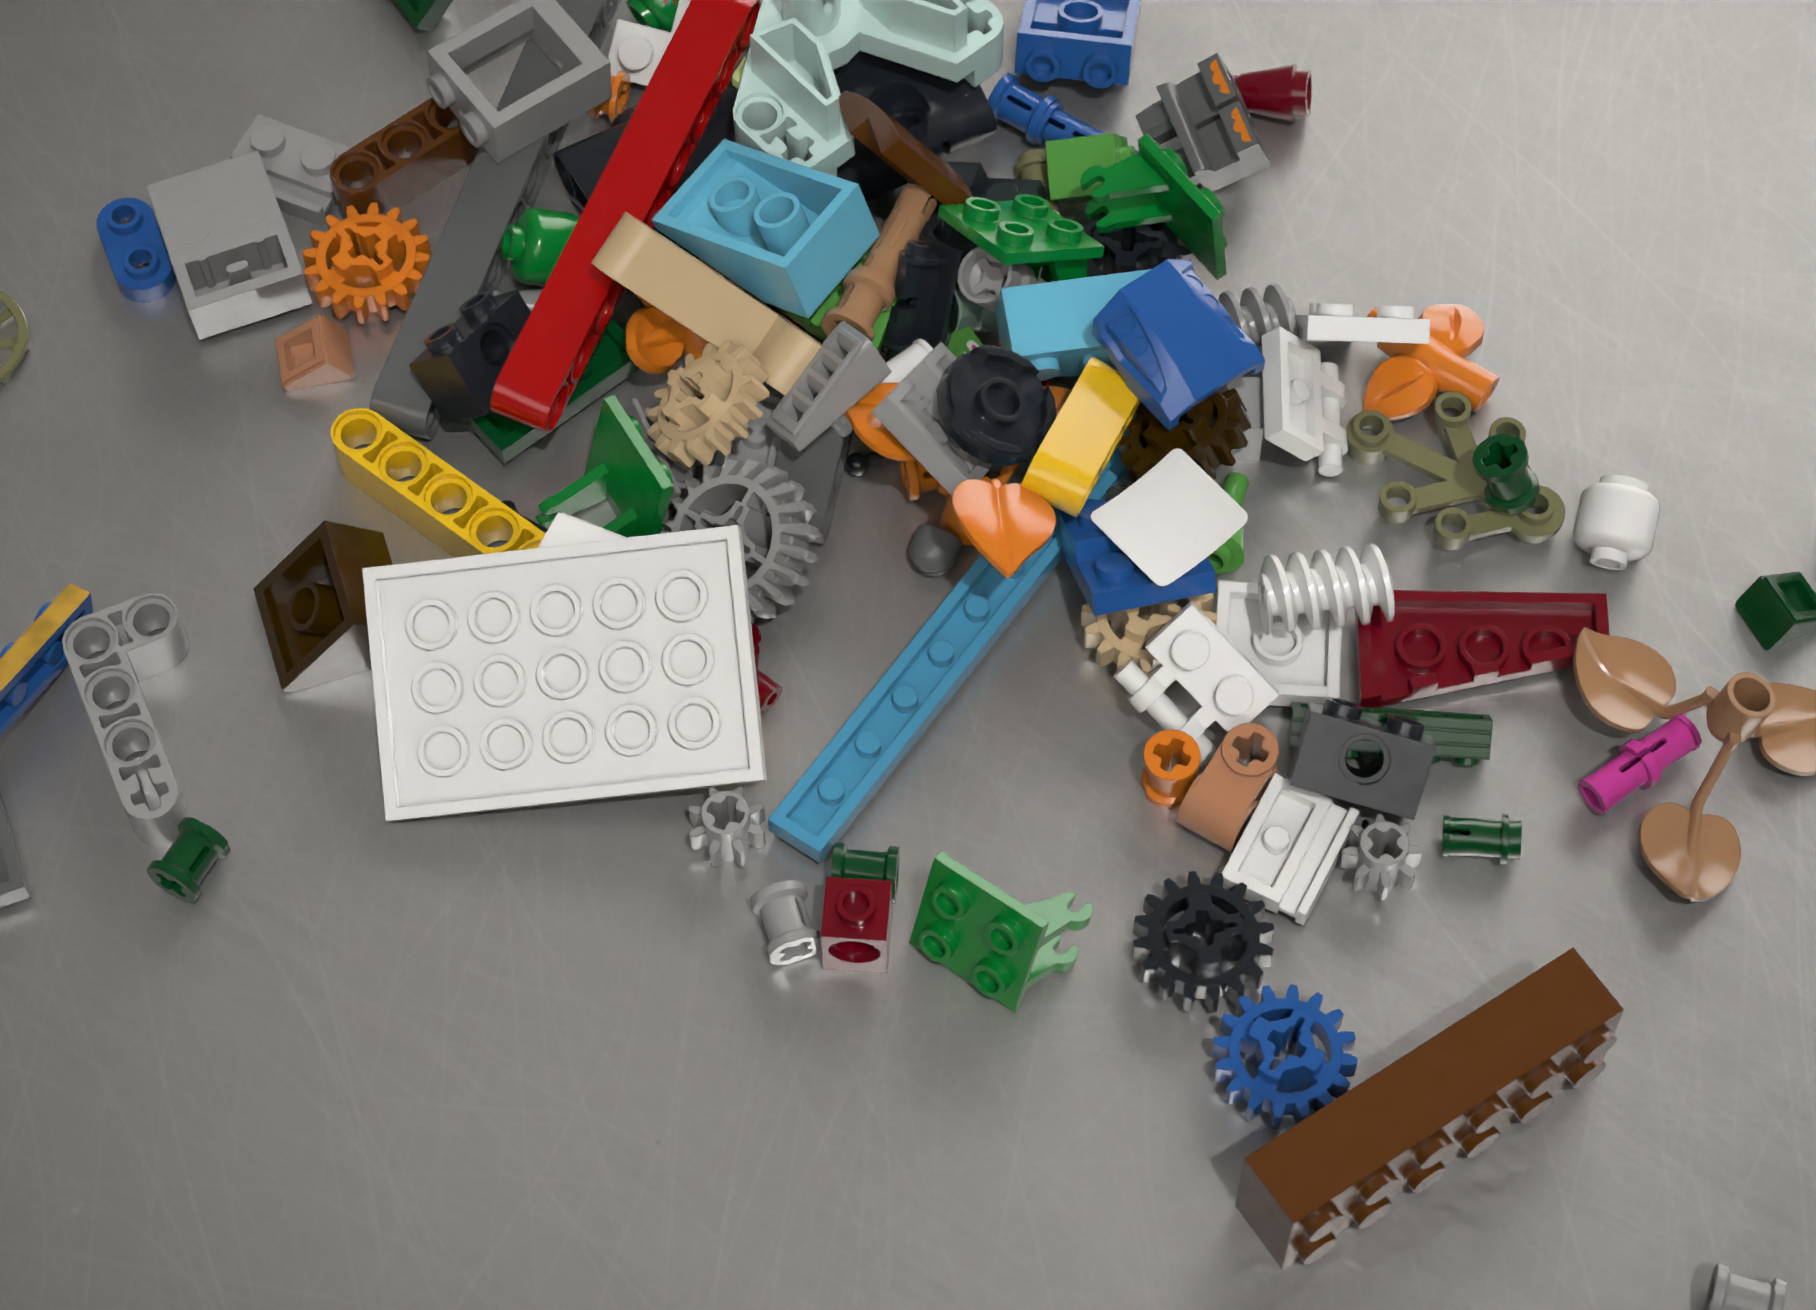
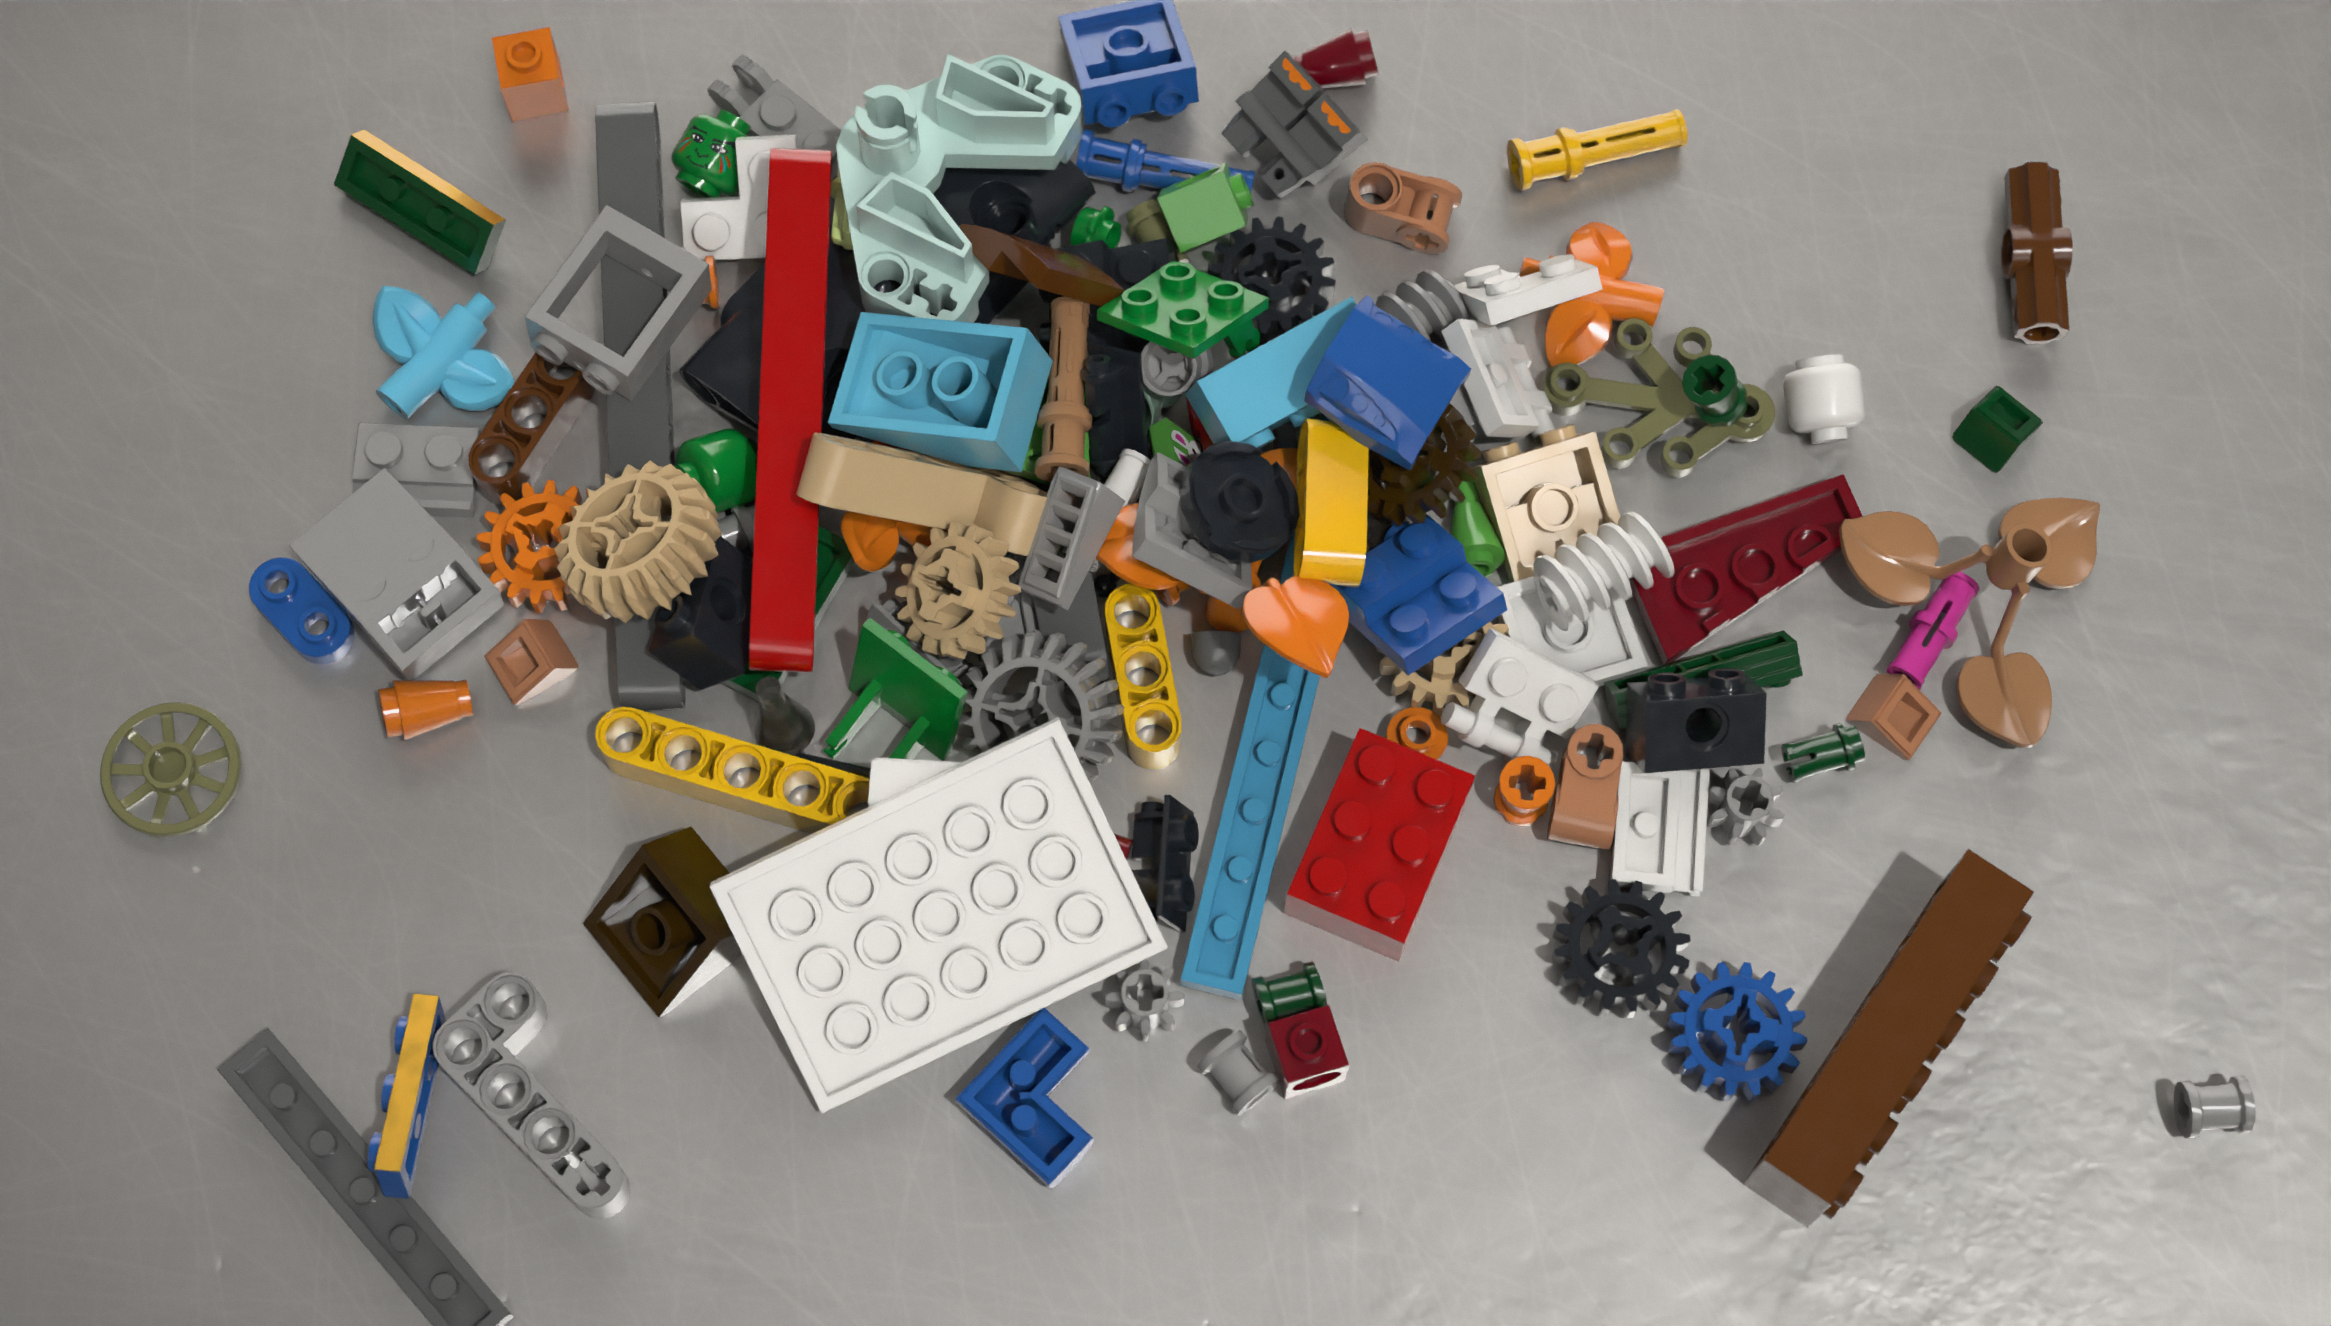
camera: 25 degrees left, 10 degrees up
dark green bush [147,817,231,903] -> none
green plate [909,851,1093,1012] -> none
green plate [1080,133,1228,280] -> none
white sticker [1091,448,1248,586] -> none
none -> medium azure plant [373,286,515,419]
none -> orange cone [378,680,473,741]
none -> tan gear [554,460,722,623]
none -> clear smoke cone [754,677,815,756]
none -> blue brick [955,1008,1093,1188]
none -> green plate [1071,206,1122,249]
none -> yellow beam [1105,584,1182,770]
none -> black hinge [1131,795,1199,932]
none -> red brick [1284,728,1475,962]
none -> nougat piece [1344,162,1462,254]
none -> orange plate [1385,707,1448,760]
none -> tan plate [1471,424,1620,583]
none -> yellow pin [1507,109,1688,191]
none -> nougat slope [1846,673,1942,760]

